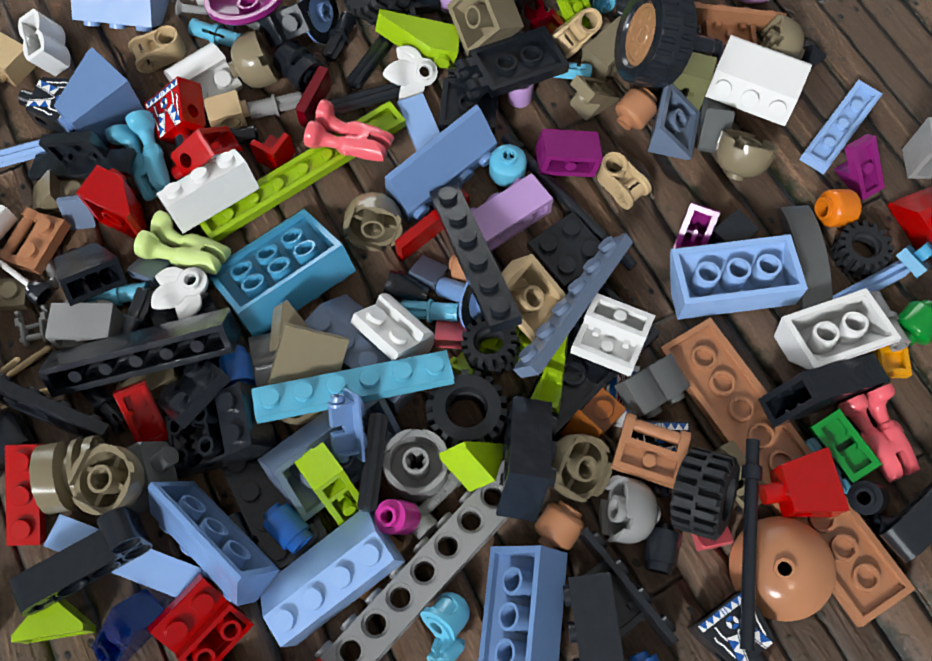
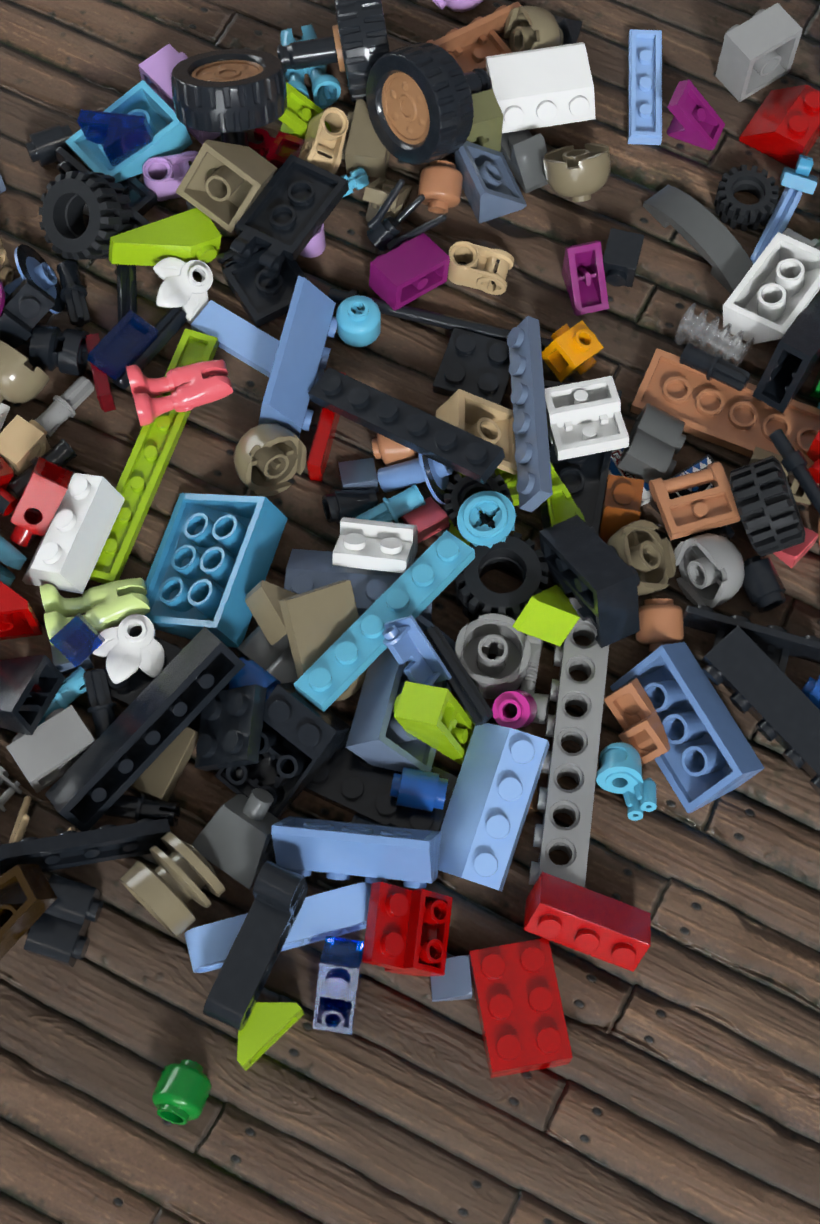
camera: 35 degrees left, 0 degrees up
red plate [5,443,46,546] -> none
dark tan cylinder [69,443,145,515] -> none
red plate [113,379,168,443] -> none
red panel [250,132,295,170] -> none
lavender brick [470,173,553,251] -> none
light blue slope [670,234,808,320] -> none
orange head [814,189,862,227] -> none
none -> clear blue tile [49,613,105,667]
none -> clear blue tile [87,310,159,381]
none -> black plant [367,179,447,252]
none -> medium azure gear [457,491,517,548]
none -> light orange brick [542,320,604,382]
none -> nougat slope [604,677,671,766]
none -> clear piece [675,303,755,367]
none -> black axle [679,343,750,391]

